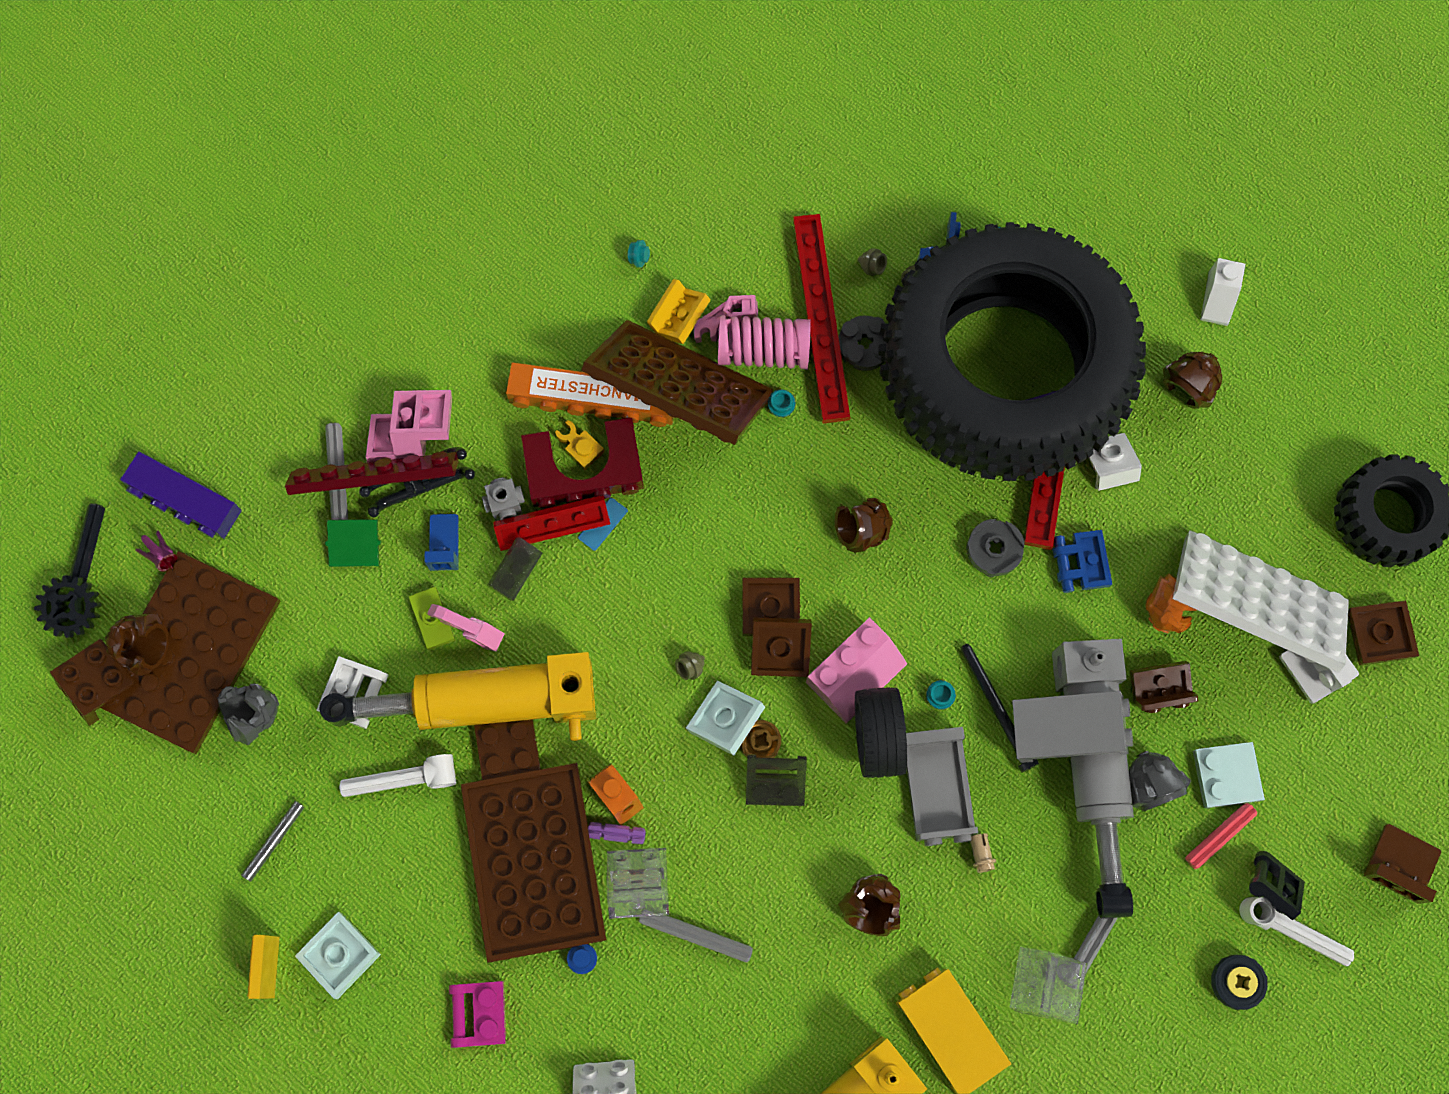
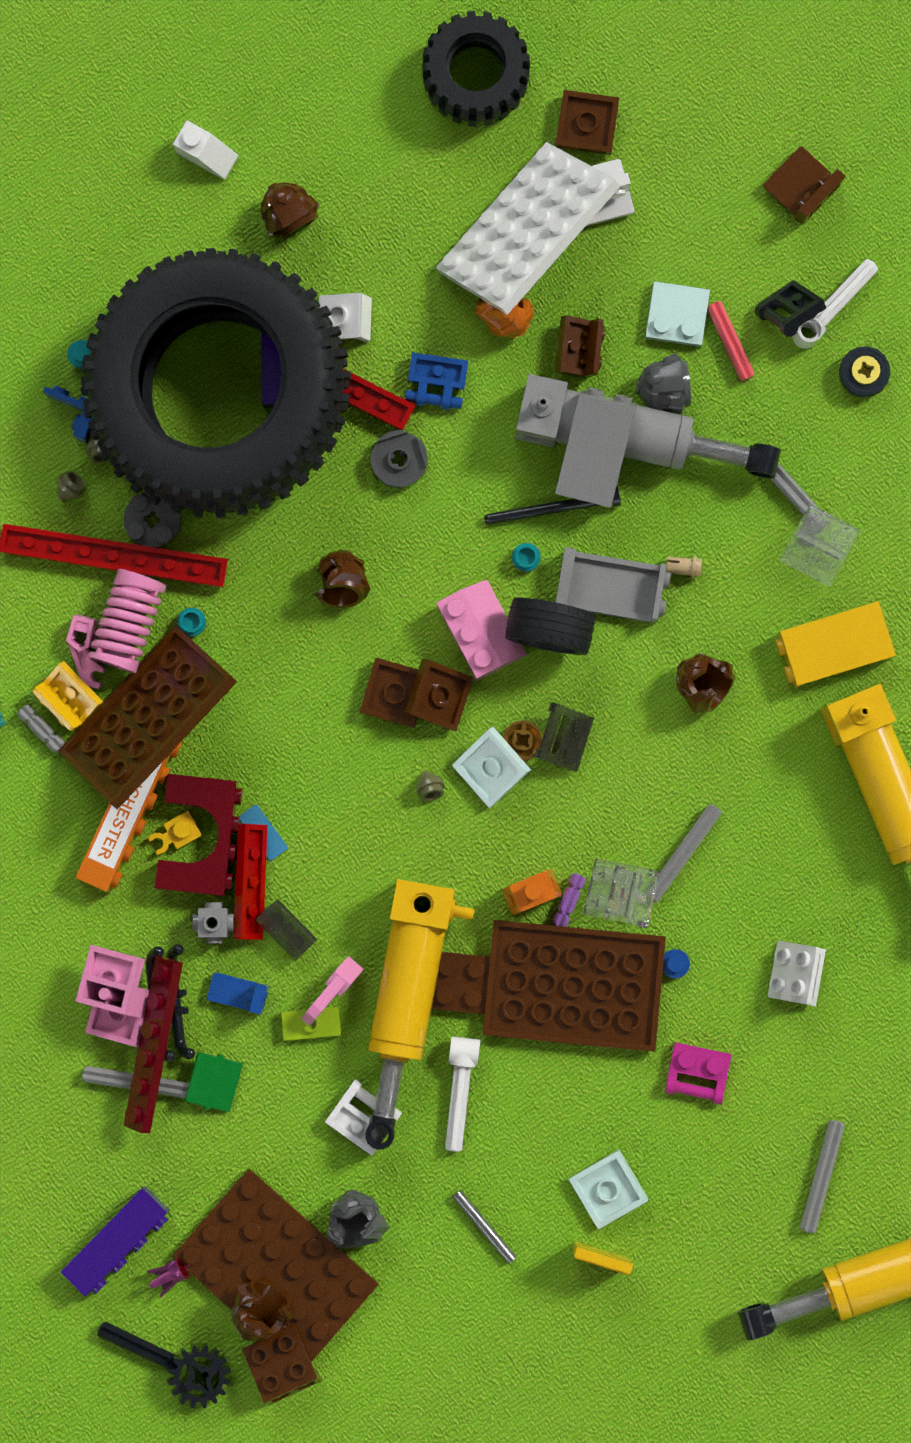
camera: 70 degrees left, 10 degrees up
none -> light grey axle [17,705,65,753]

